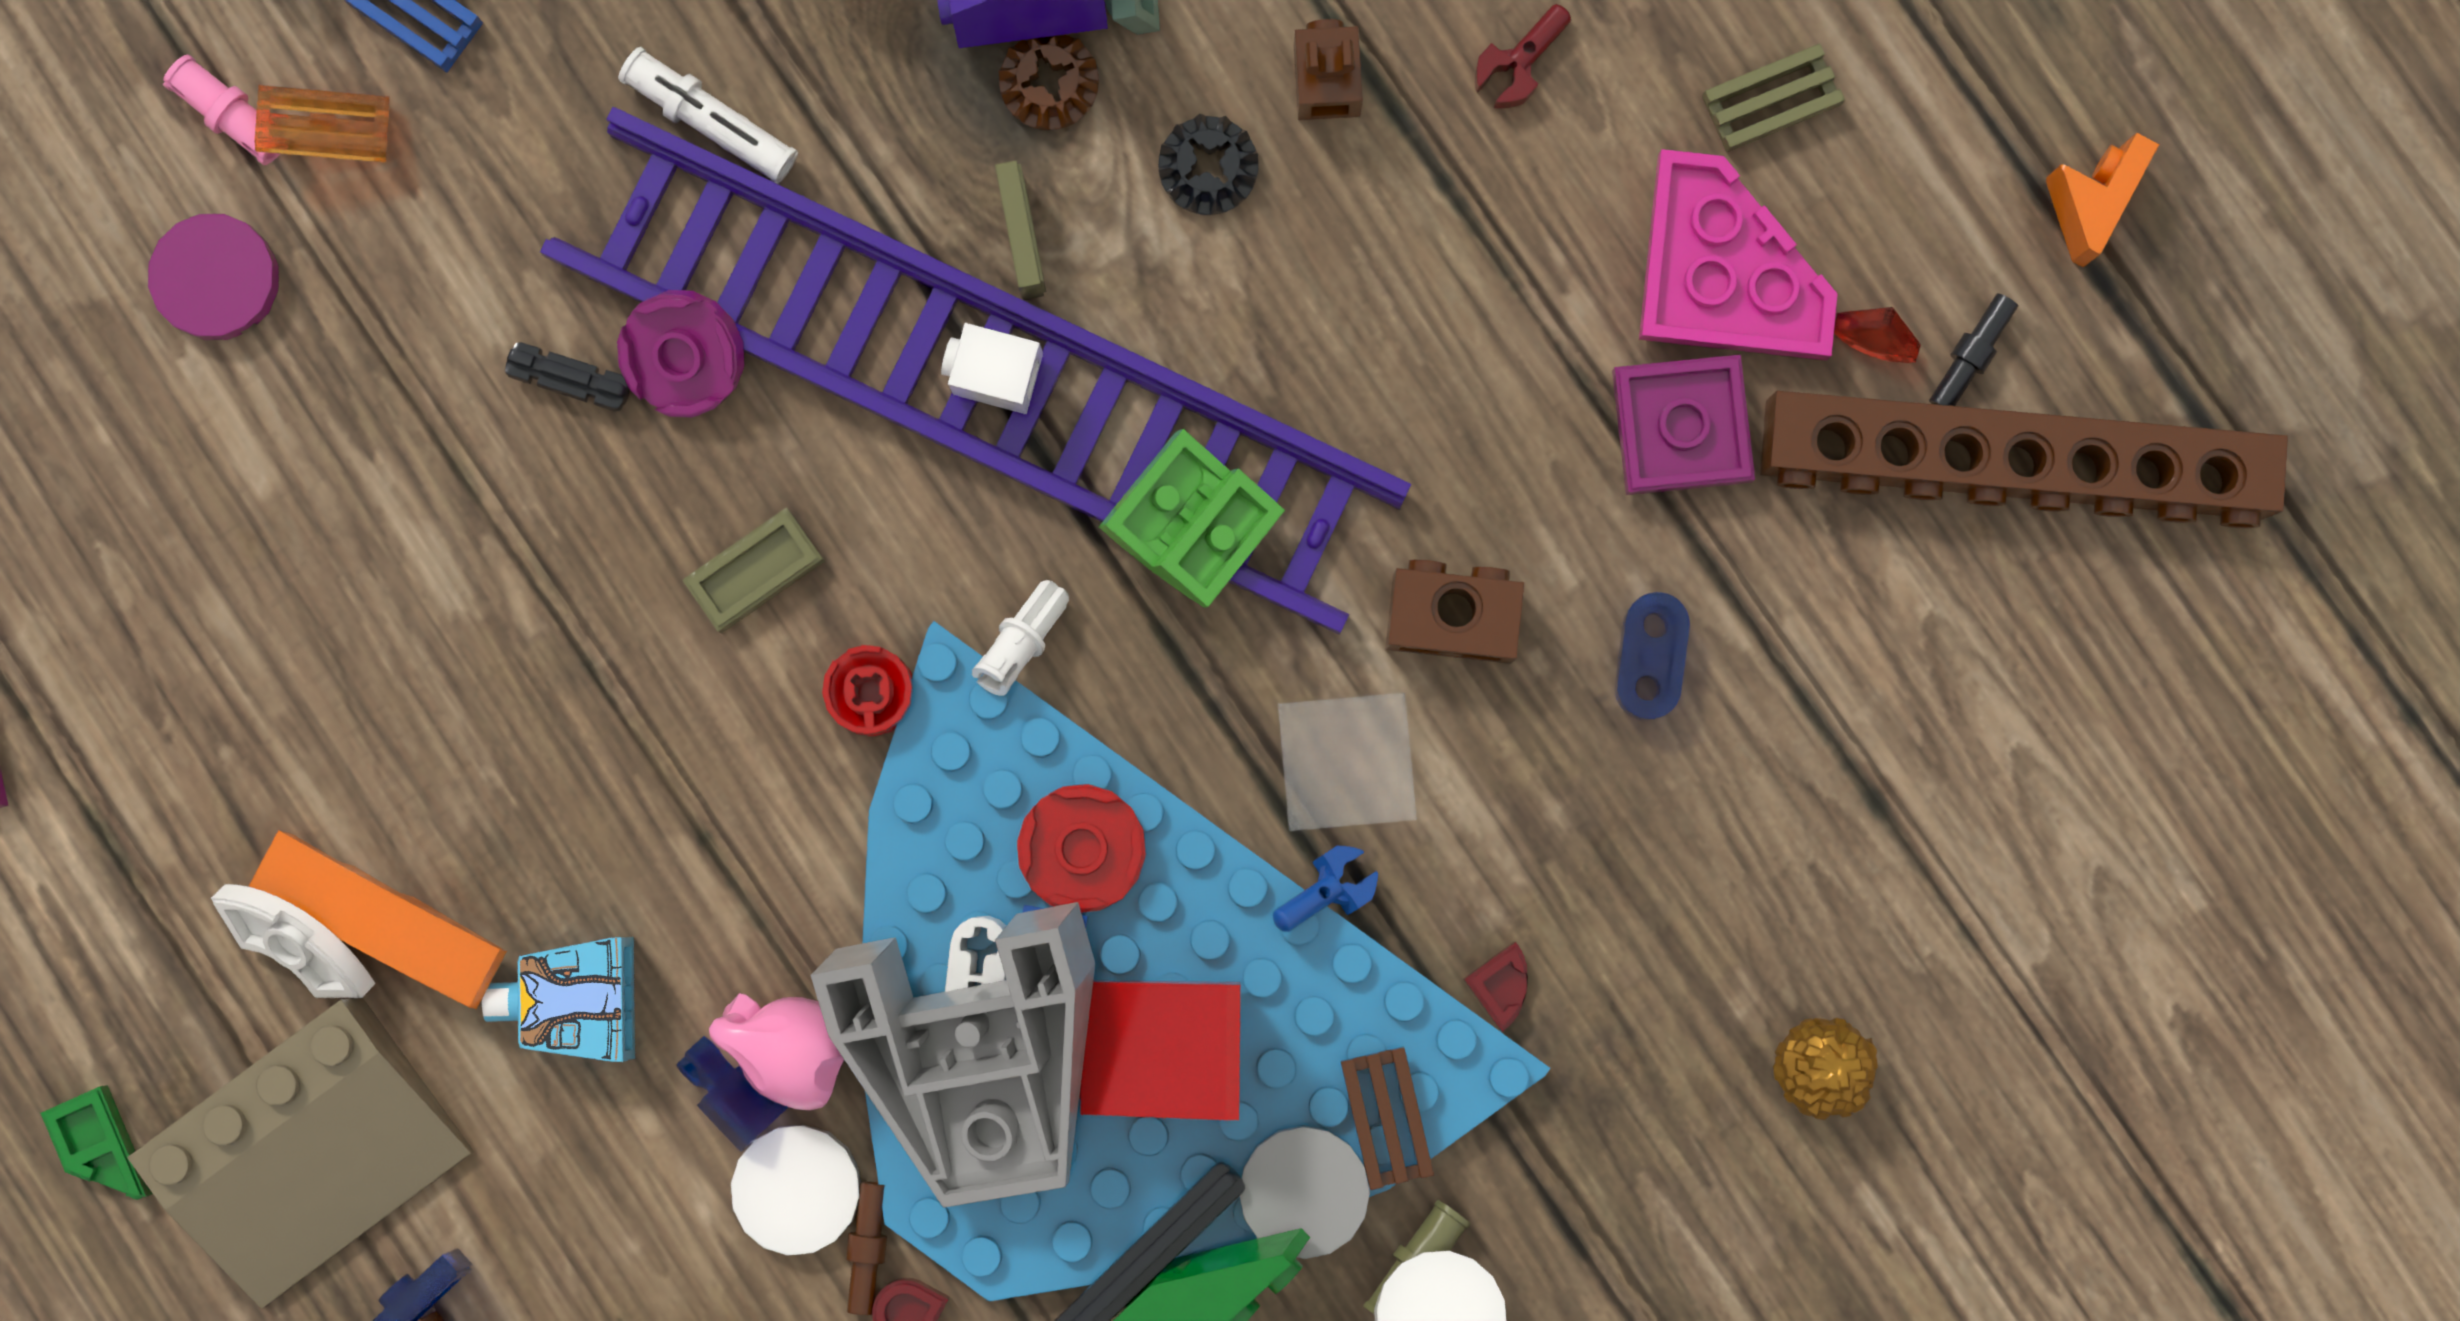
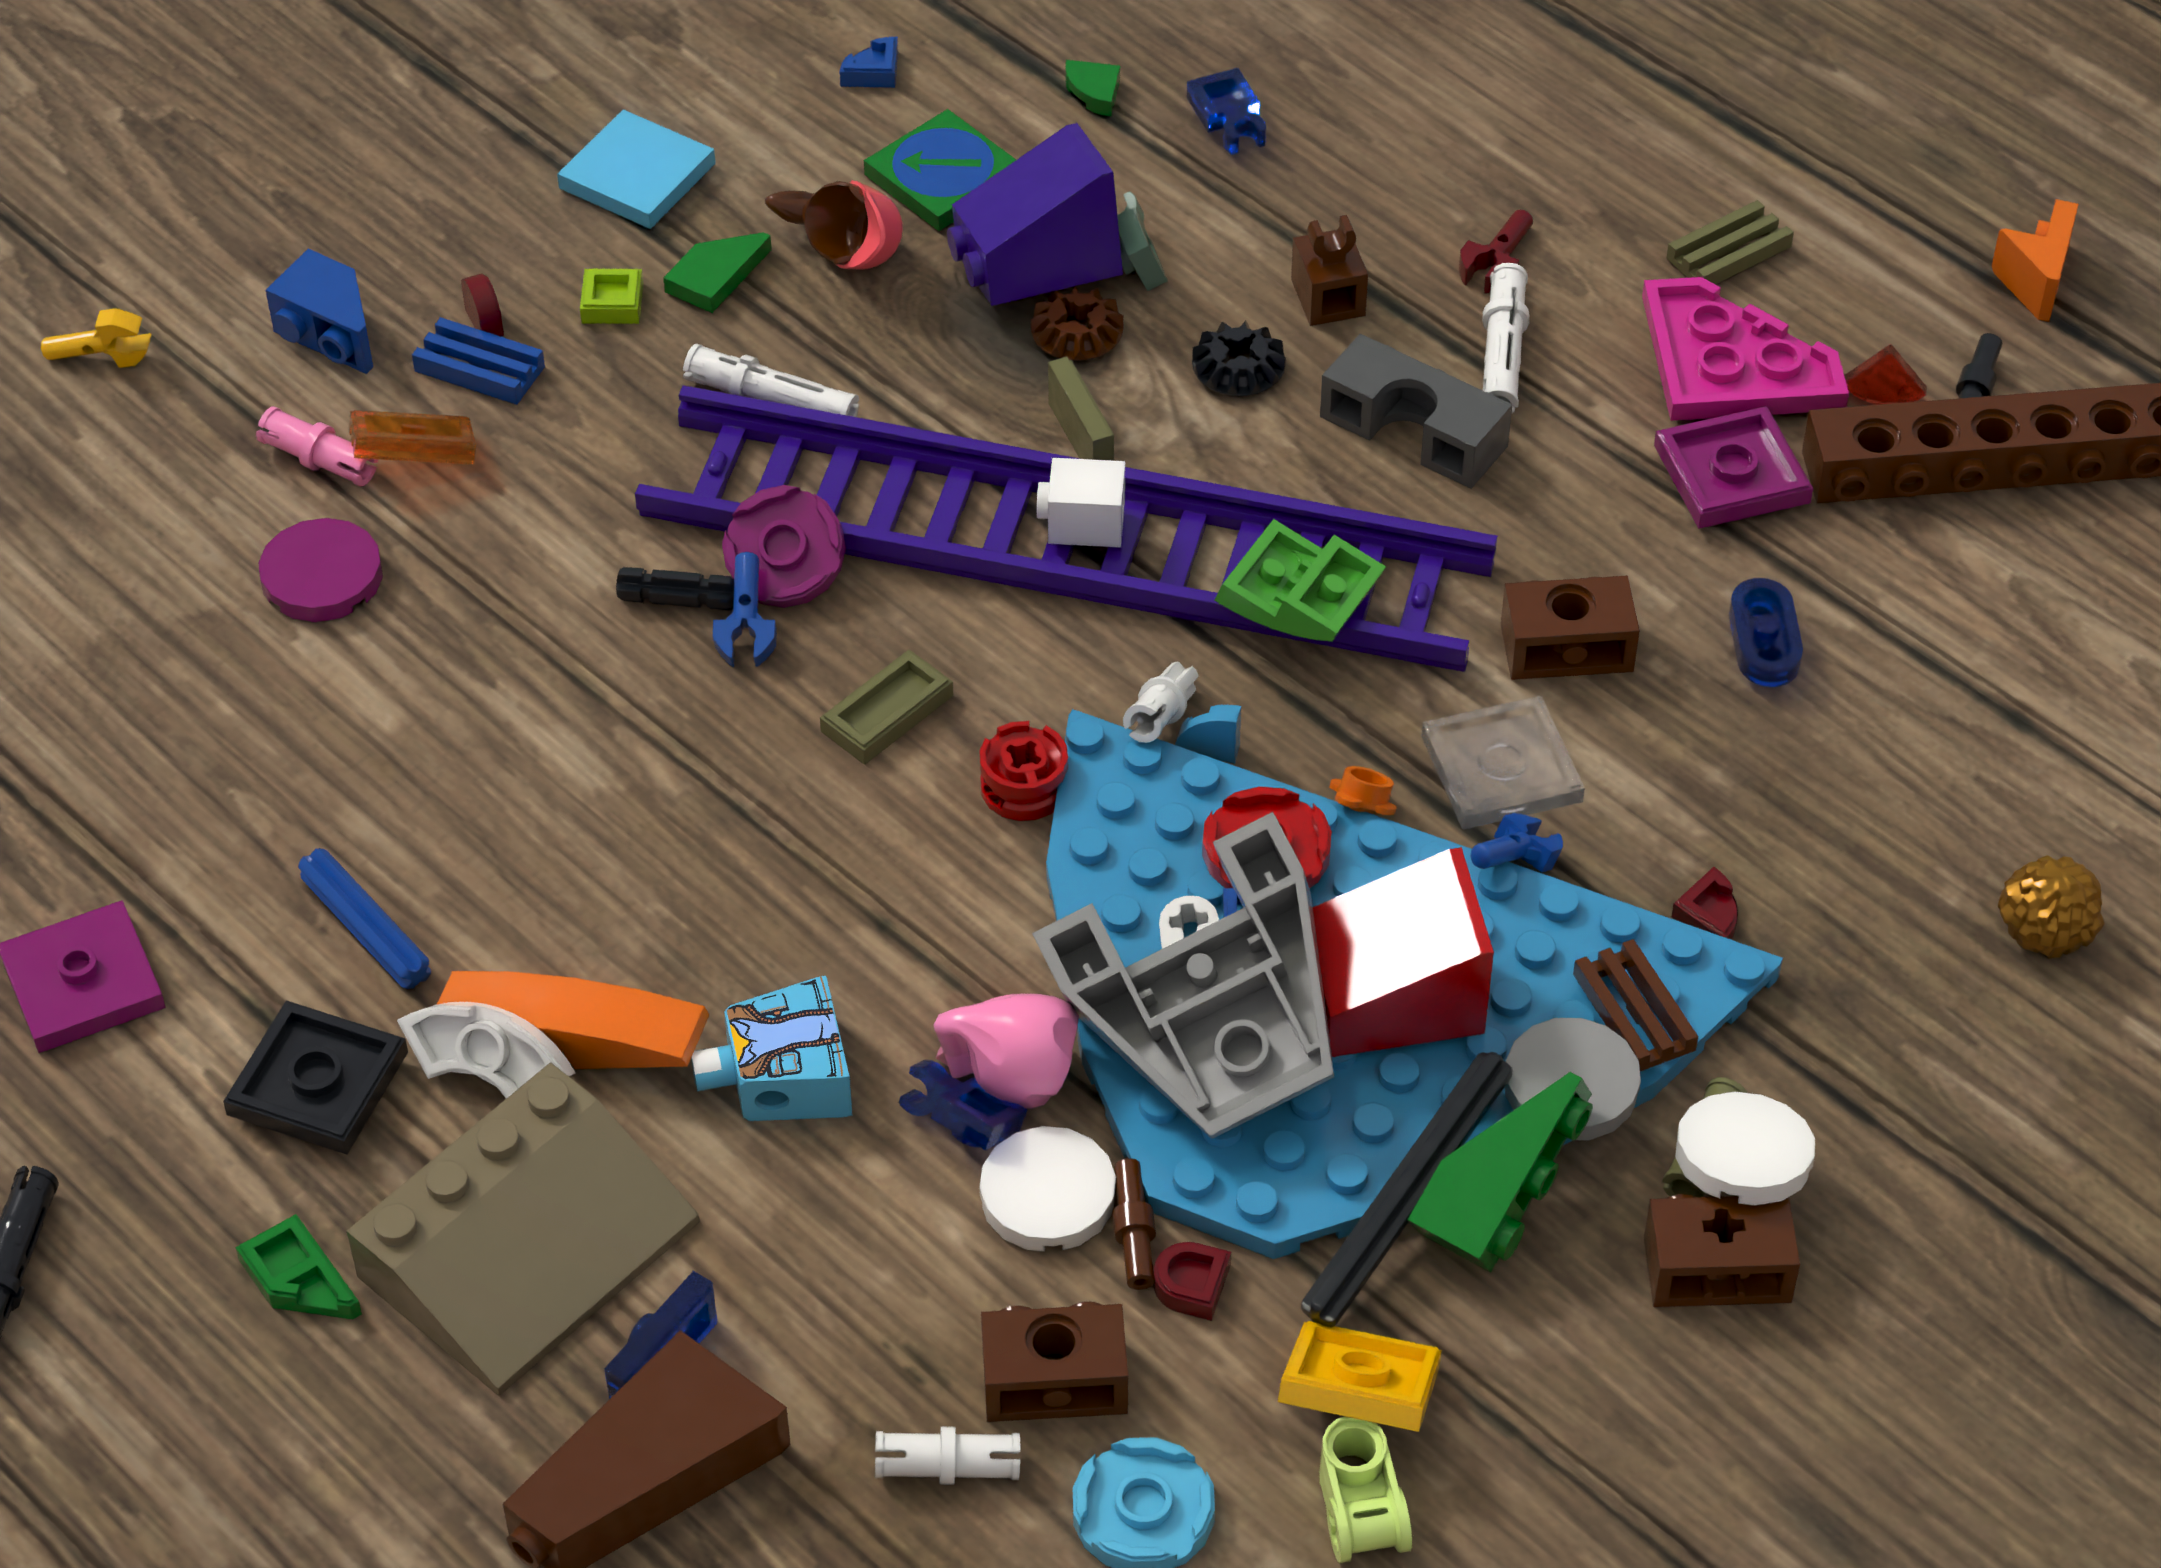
camera: 10 degrees left, 35 degrees down
none -> black plate [223,1000,408,1155]
none -> blue axle [298,848,431,989]
none -> blue bar [713,552,777,667]
none -> dark azure tile [1175,705,1241,763]
none -> dark grey arch [1320,334,1512,489]
none -> orange plate [1329,766,1397,816]
none -> white pin [1482,263,1530,413]

